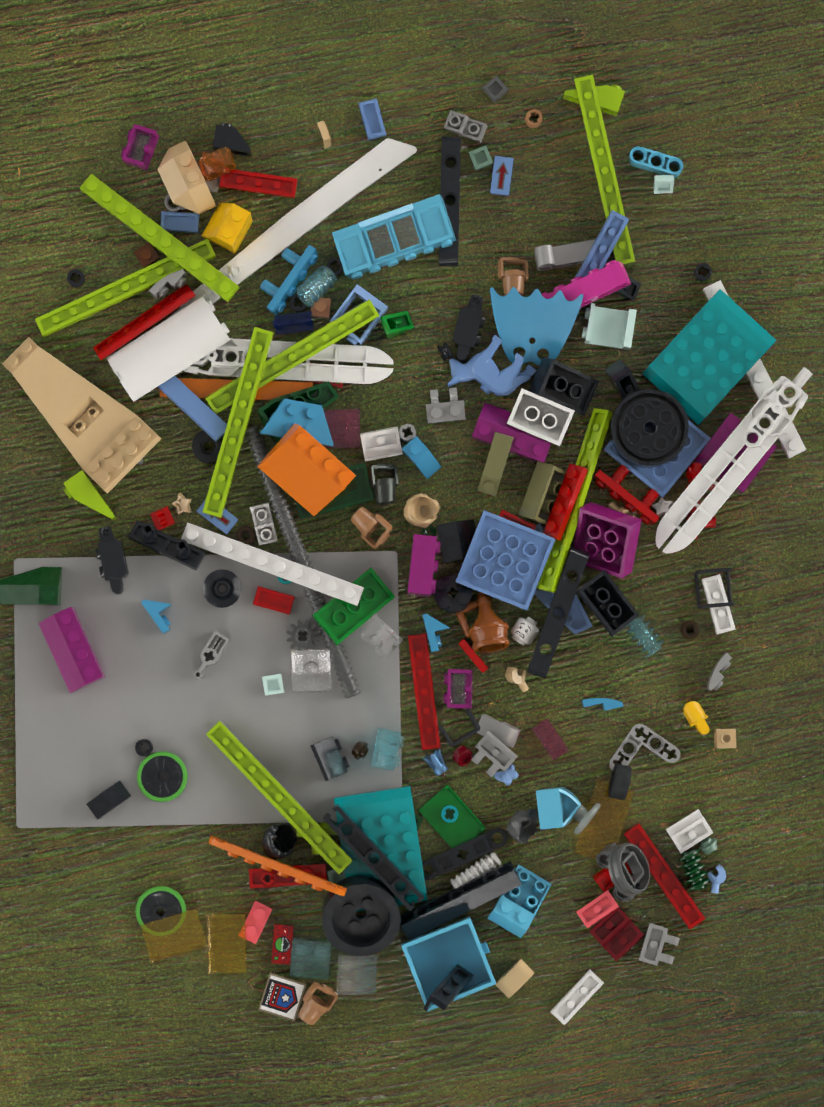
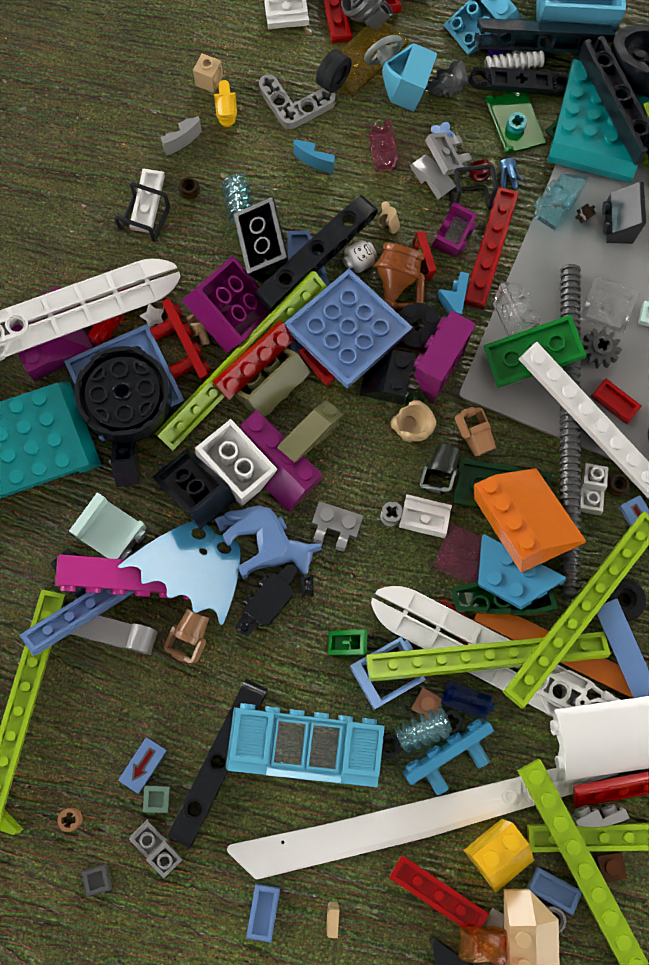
camera: 155 degrees left, 10 degrees down
dark azure slope [402,436,441,479] -> none

